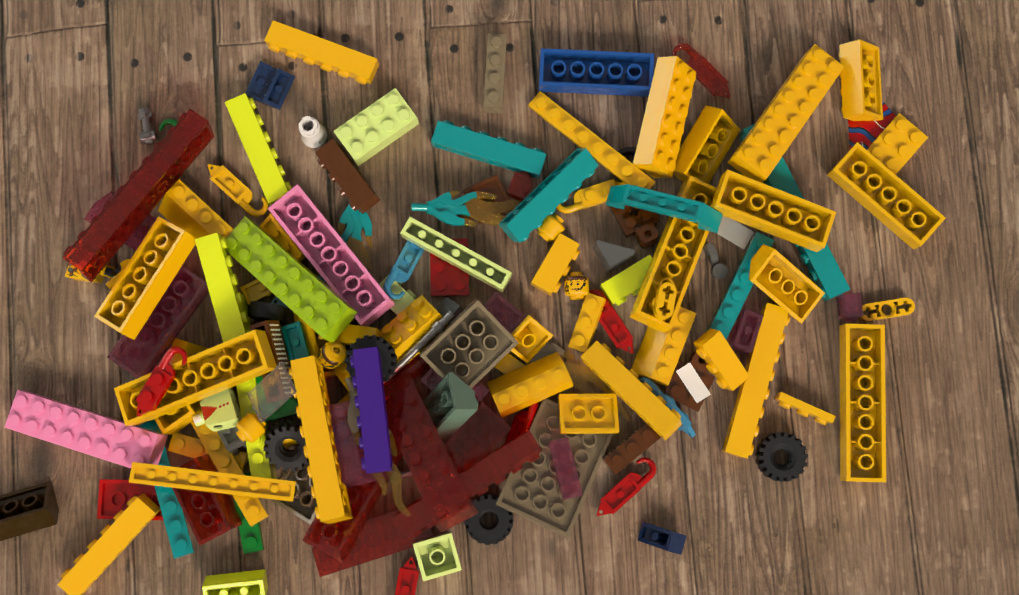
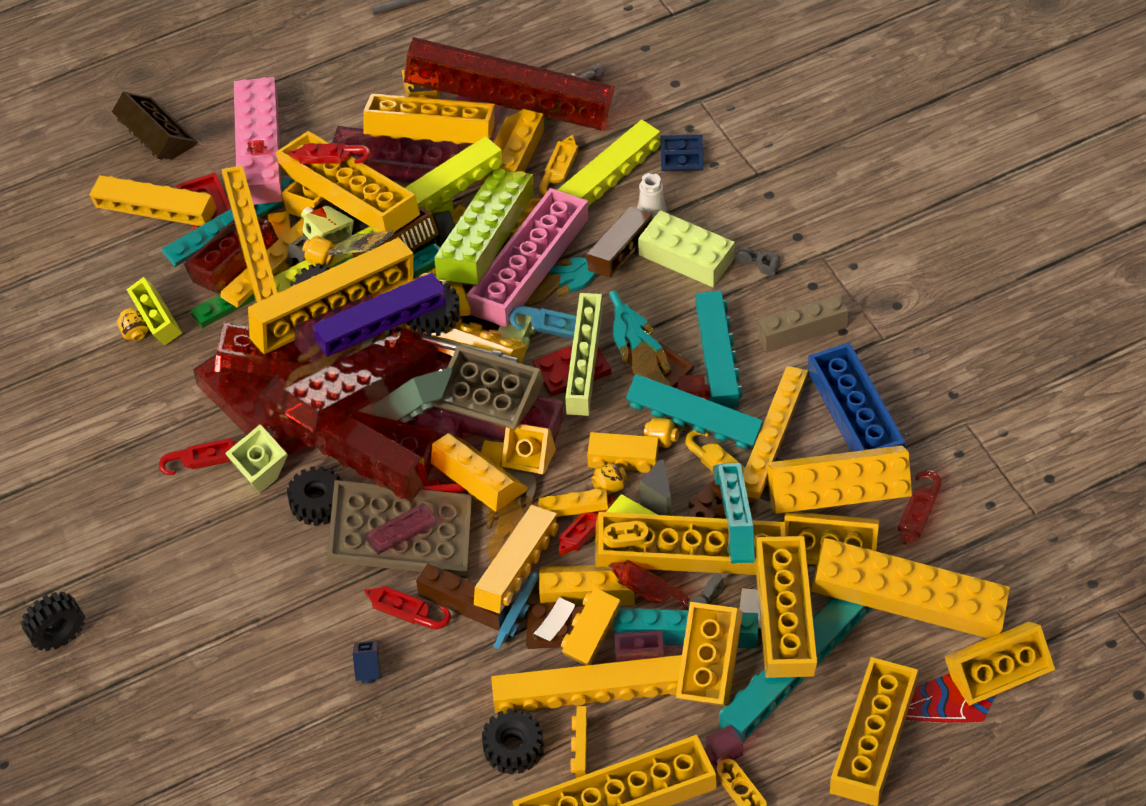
camera: 70 degrees right, 30 degrees down
yellow brick [264,20,379,85] -> none
yellow plate [558,394,619,434] -> none
yellow plate [867,113,928,175] -> none
none -> clear red plate [247,140,267,156]
none -> clear red plate [608,560,689,611]
none -> dark grey piece [736,247,781,276]

